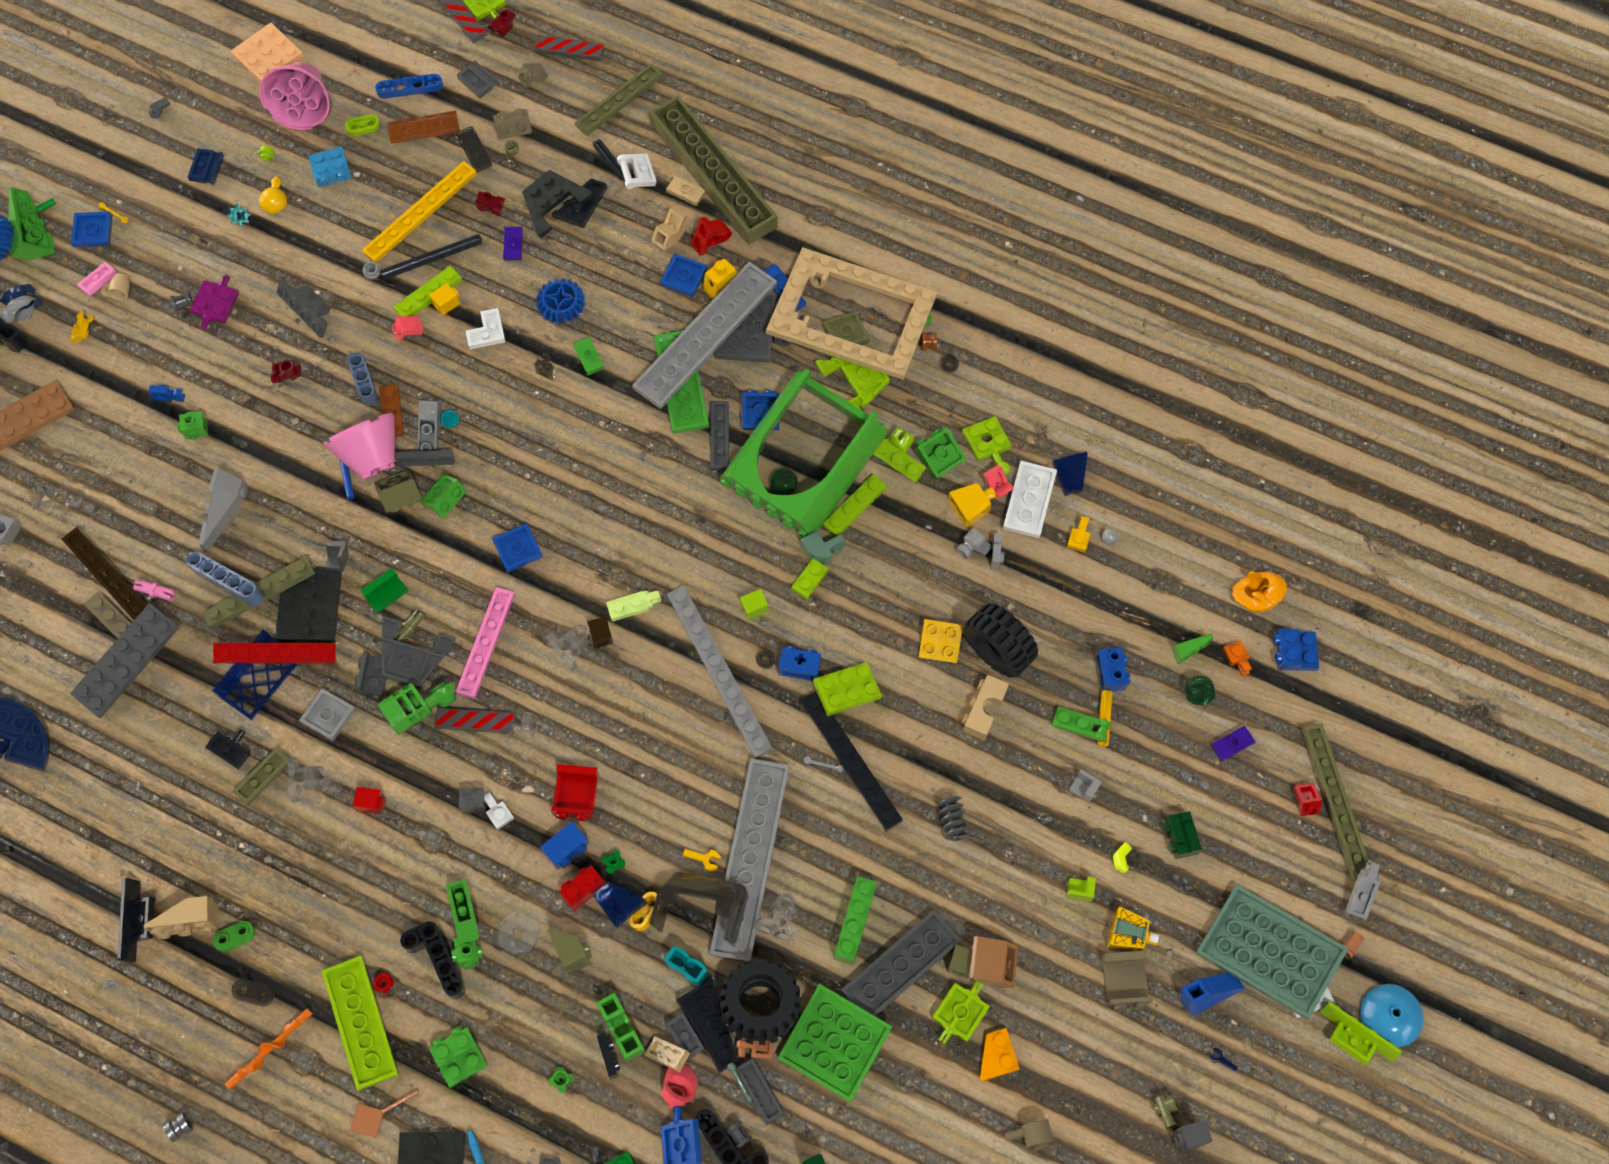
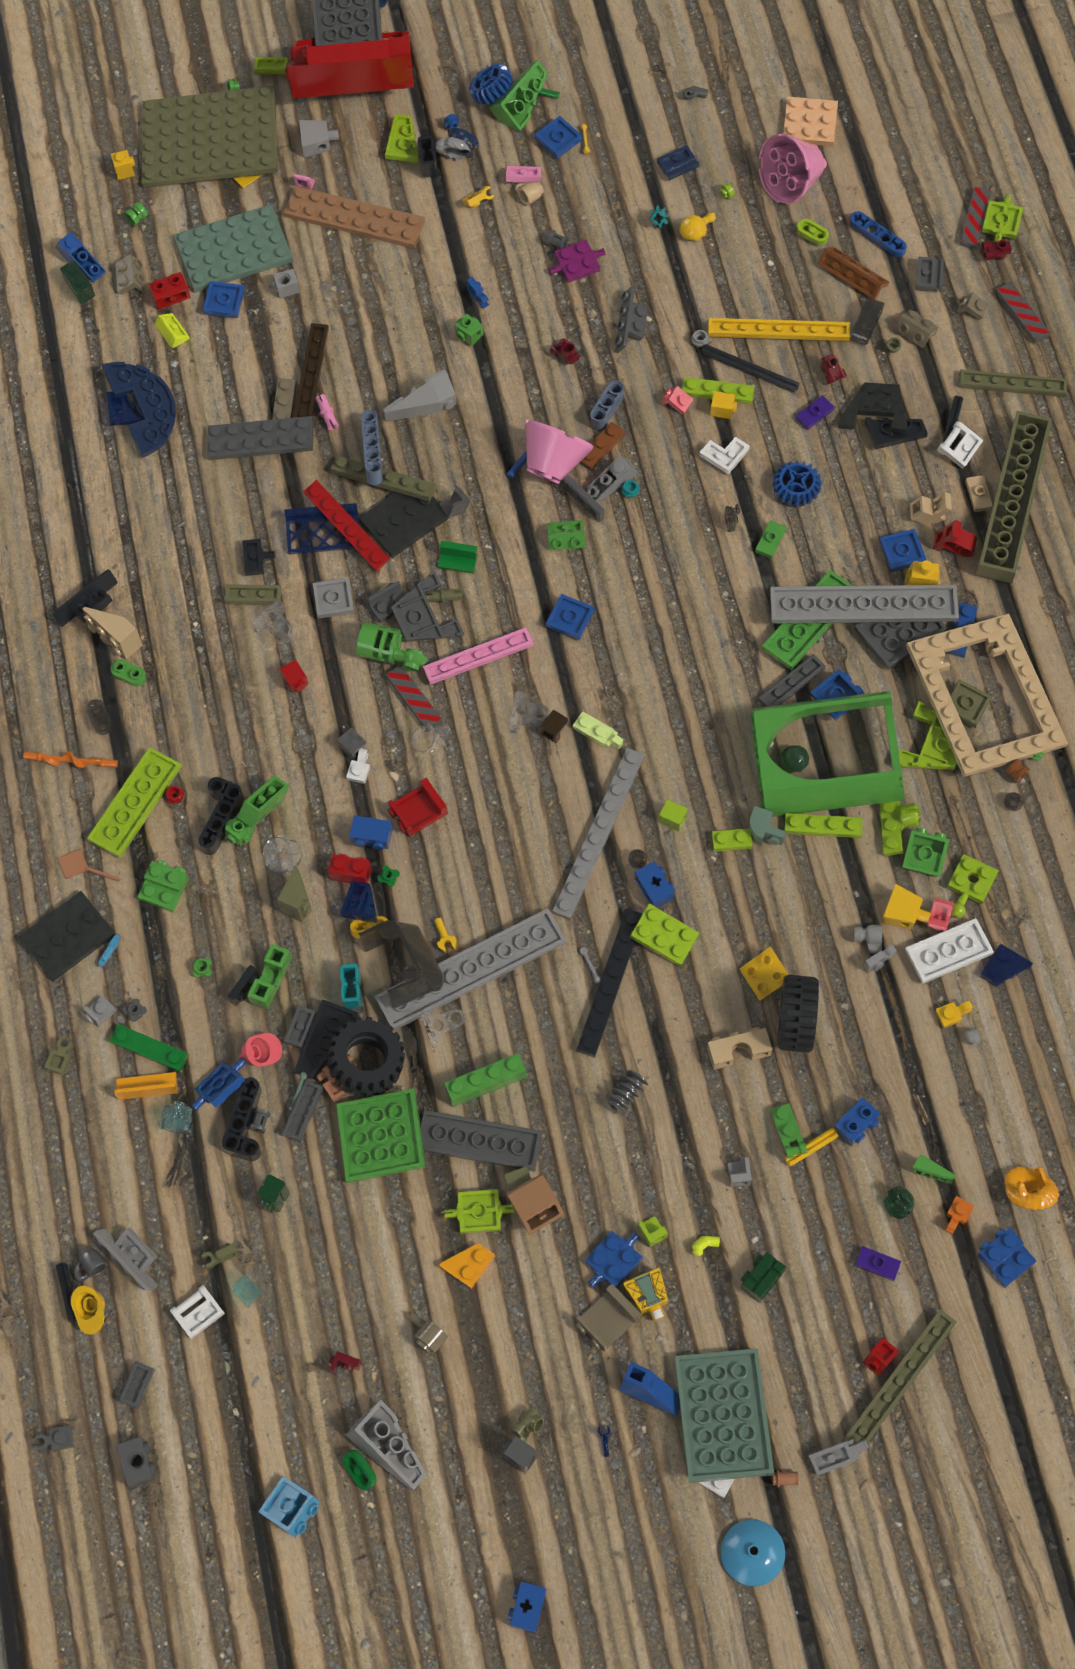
camera: 55 degrees right, 0 degrees up
dark azure plate [308,146,352,187] -> none
olive slope [374,468,422,513] -> none
tan plate [644,1036,690,1073] -> none
lime bracket [1320,1002,1402,1065] -> none
none -> blue plate [585,1231,643,1289]

